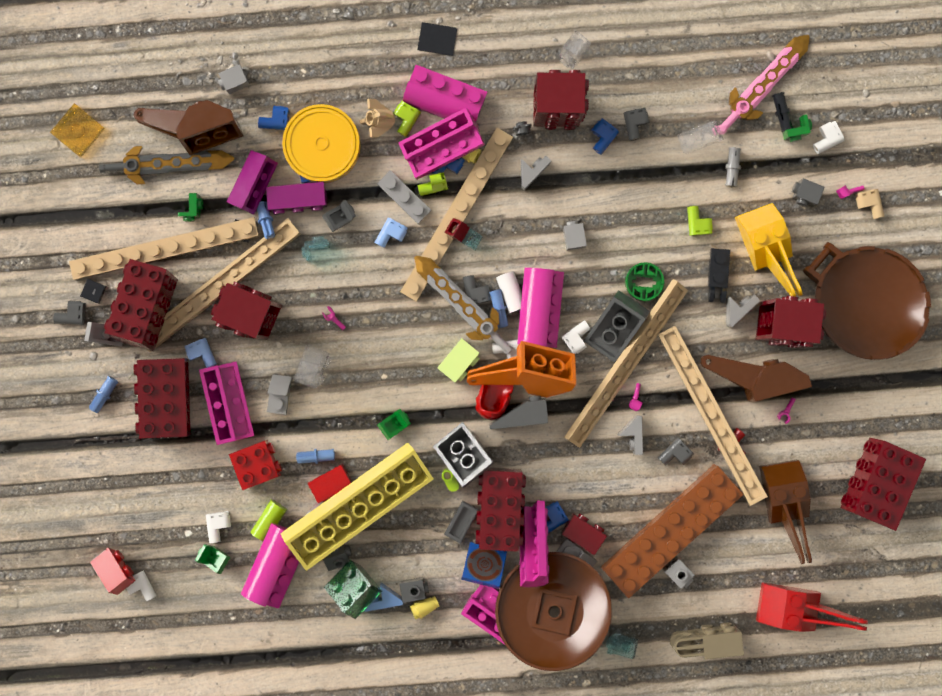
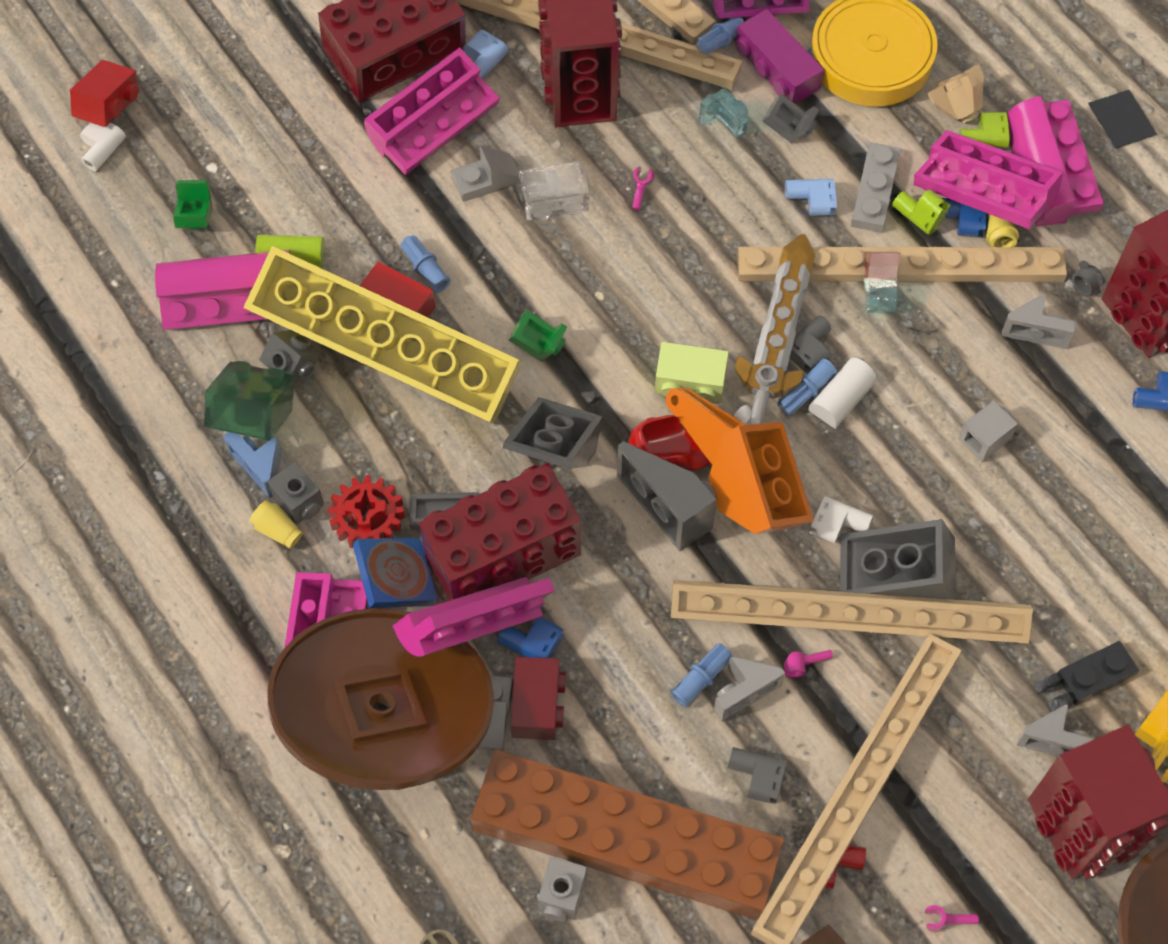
camera: 55 degrees right, 25 degrees down
white piece [206,511,231,543] -> none
red brick [229,439,282,490] -> none
lime piece [442,468,459,492] -> none
dark pink brick [517,268,564,348] -> none
clear light blue bracket [606,633,639,659] -> none
green piece [625,262,665,301] -> none
lime piece [687,206,713,236] -> none
reddish brown slope [700,355,812,402] -> none
none -> red gear [328,475,405,549]
none -> medium blue axle [670,643,732,708]

